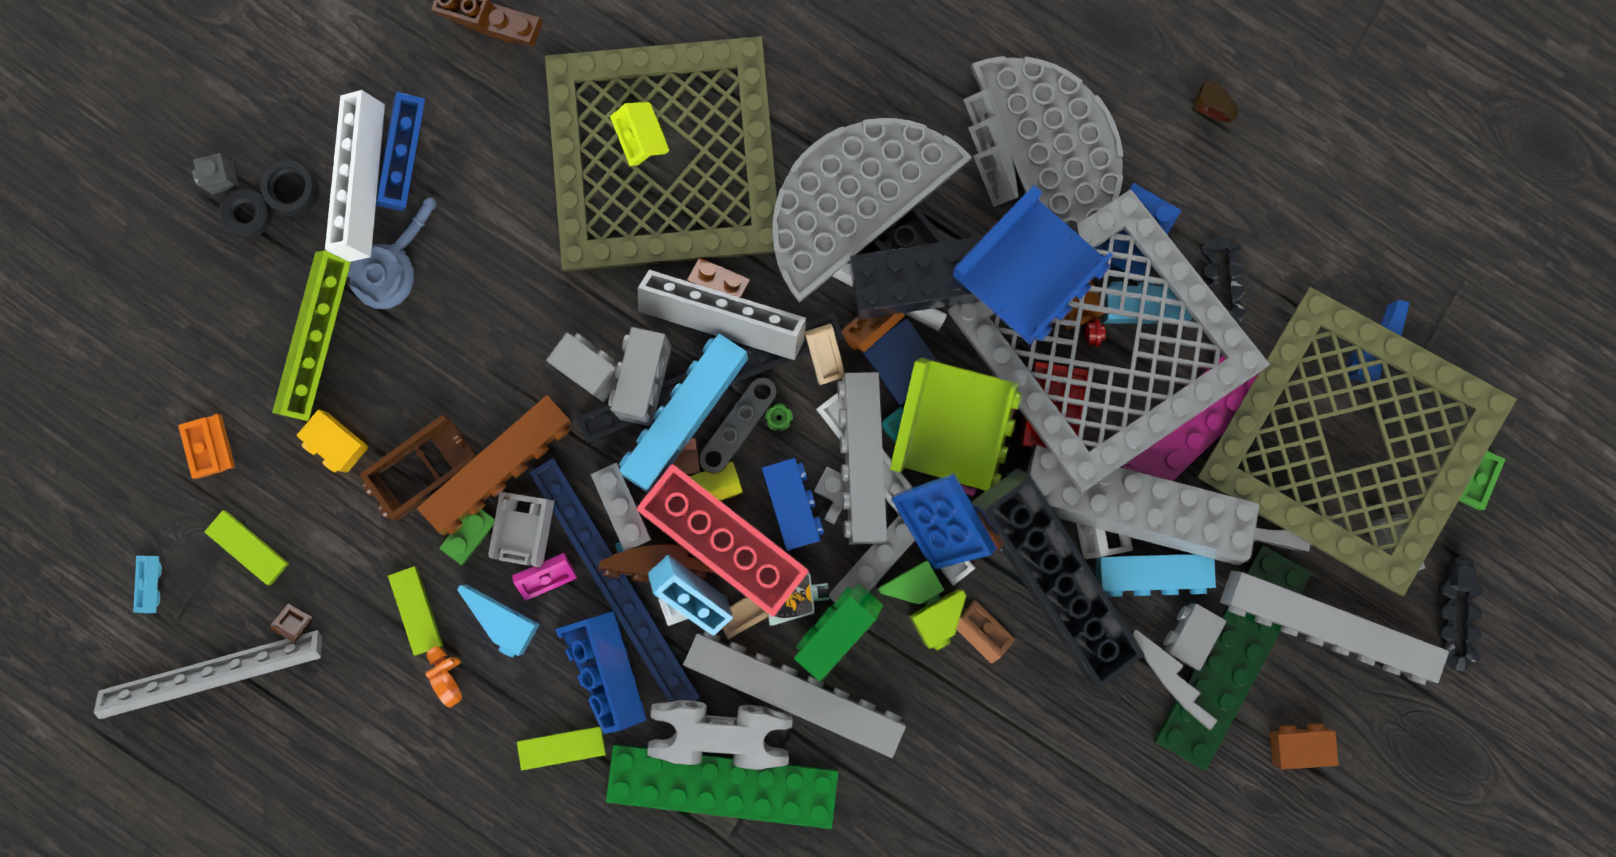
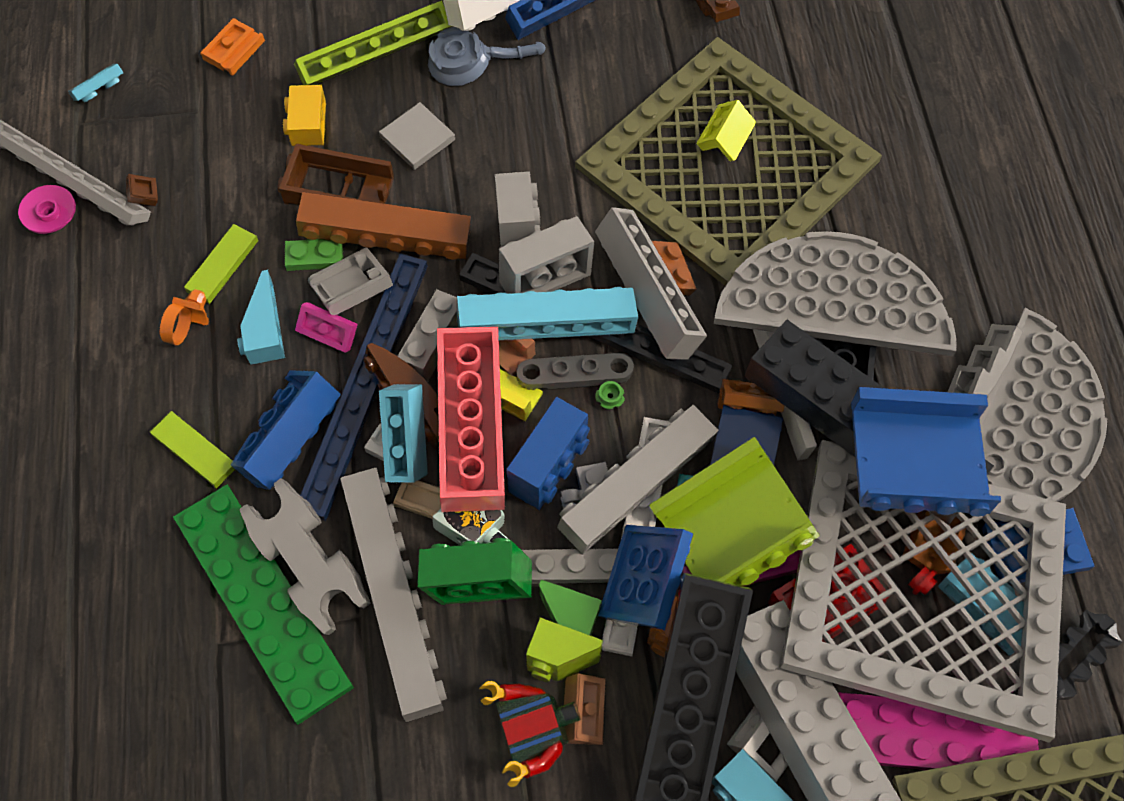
camera: 50 degrees right, 20 degrees down
lime tile [205,510,289,586] -> none
tan tile [805,324,845,385] -> none
none -> dark pink dish [18,185,76,234]
none -> light grey tile [379,102,455,170]
none -> torso [479,681,581,787]

